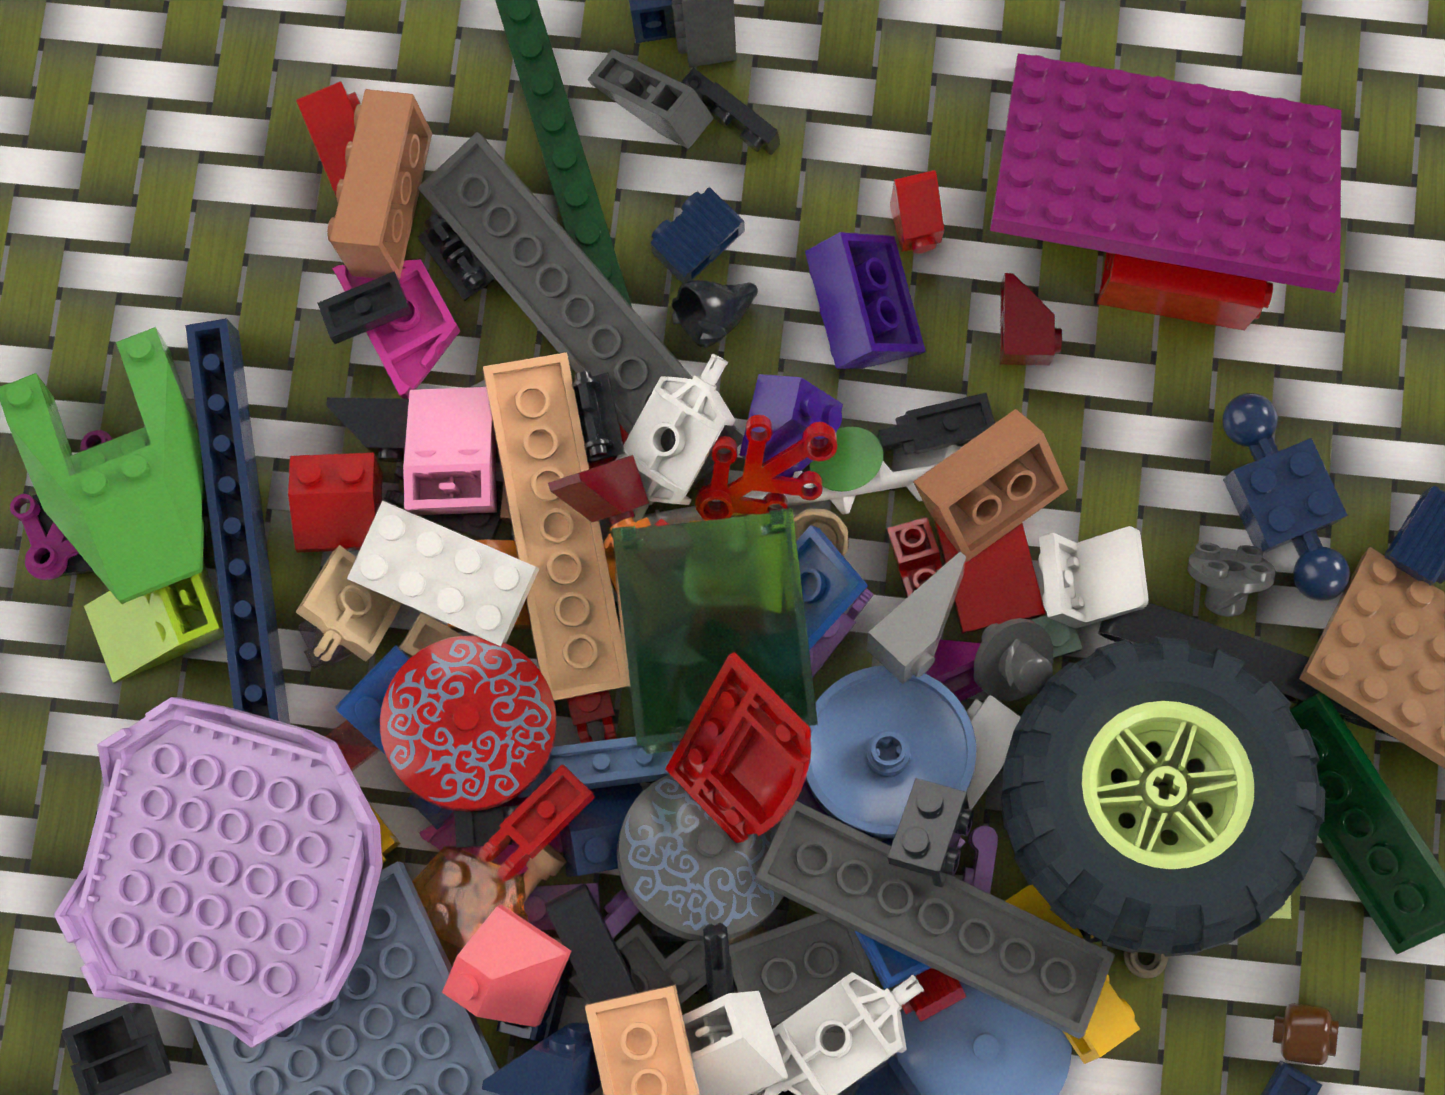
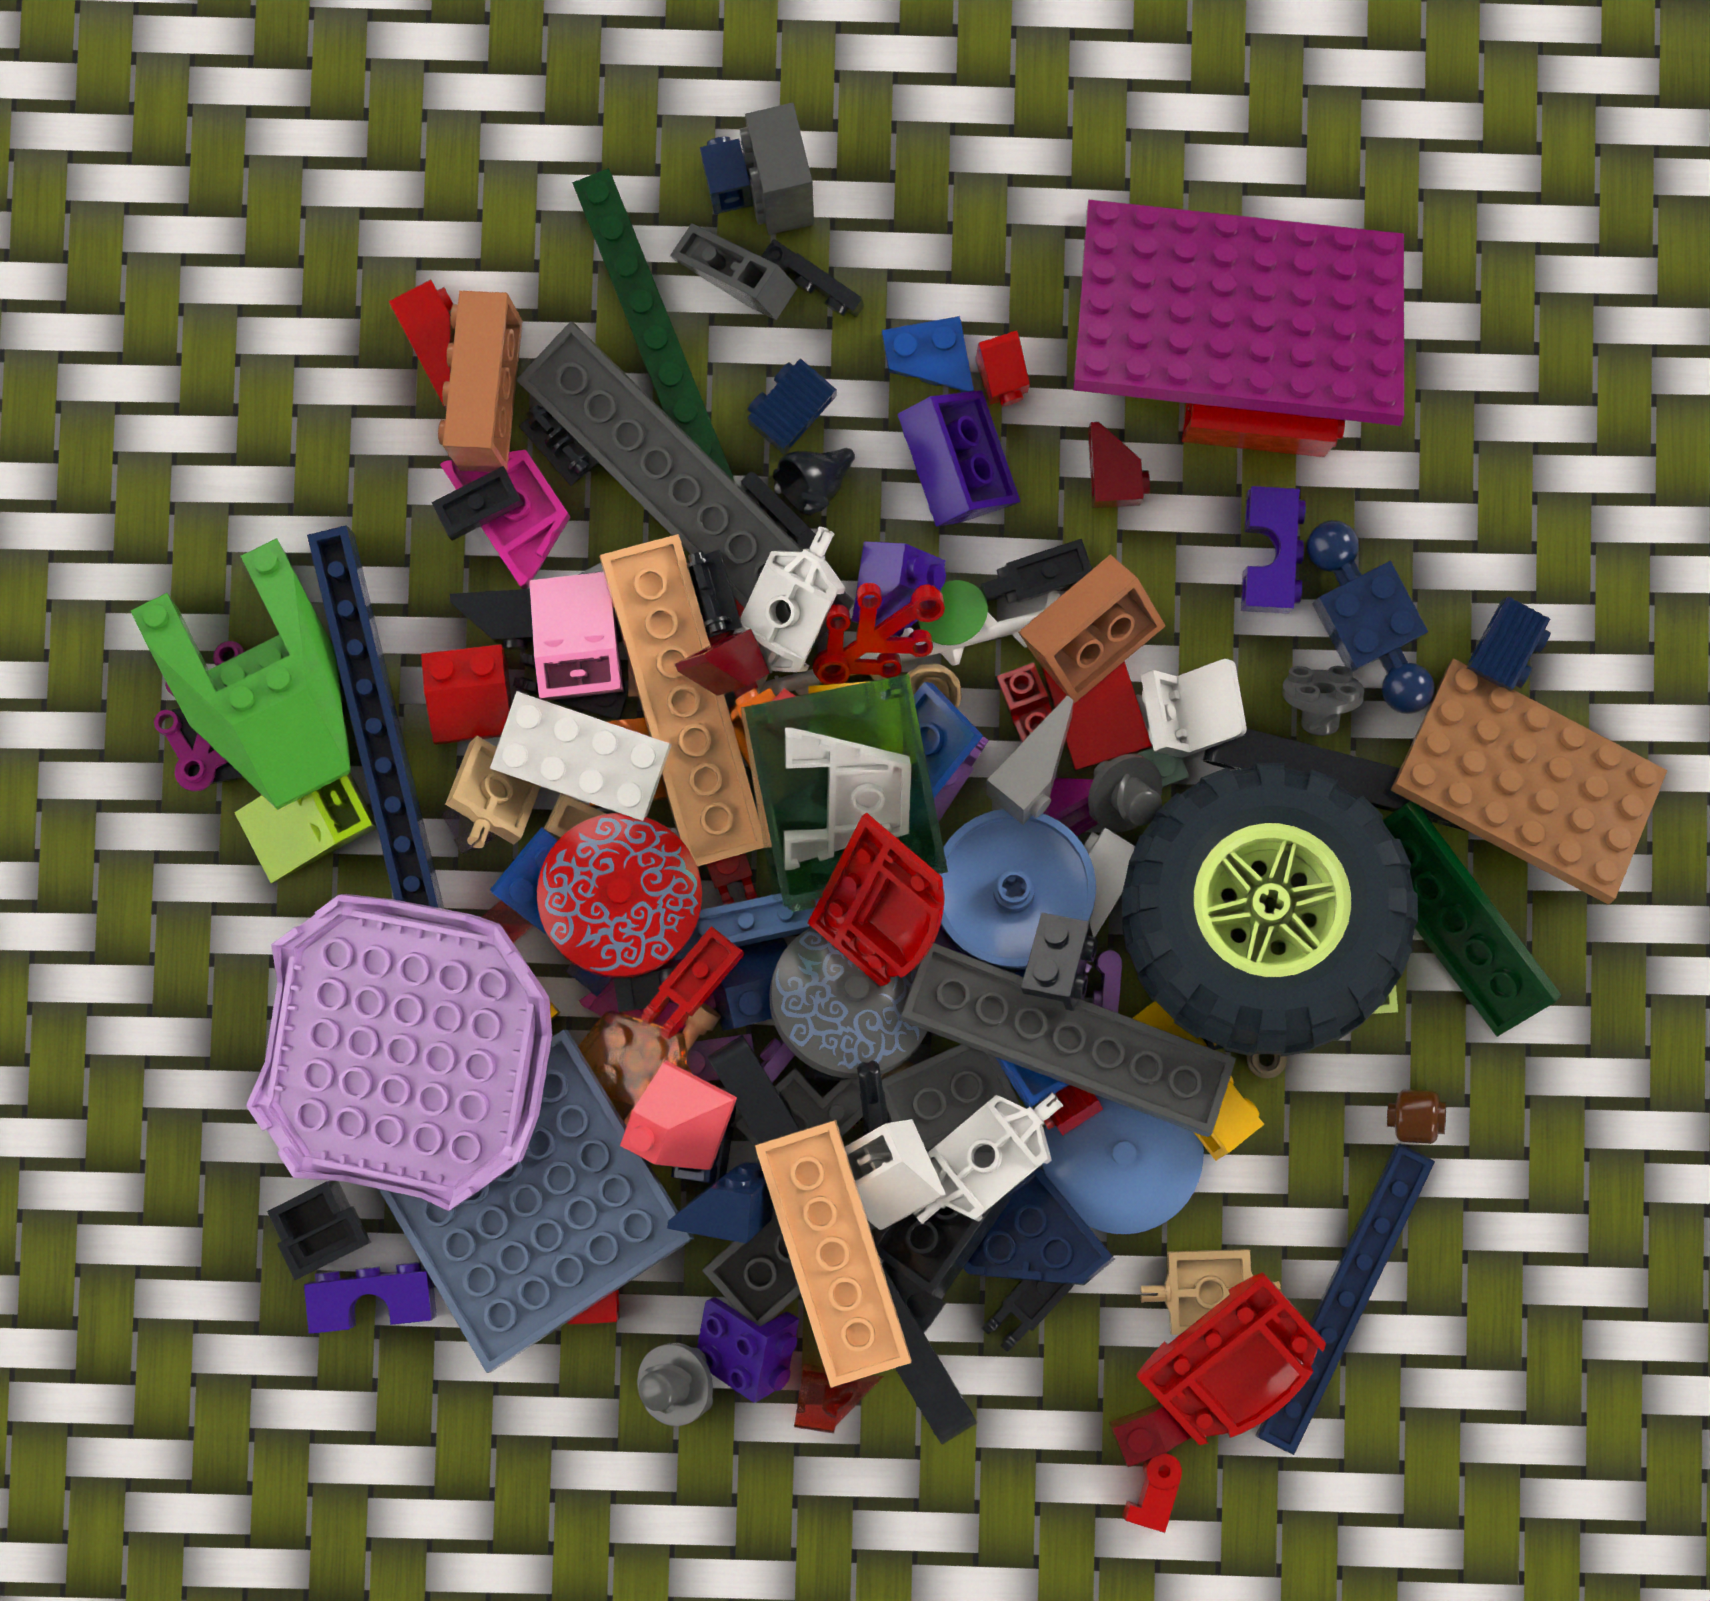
camera: 15 degrees left, 5 degrees up
none -> black hinge [740,471,826,556]
none -> white wing [783,728,911,870]
none -> blue wing [882,316,974,393]
none -> dark purple arch [1241,486,1306,614]

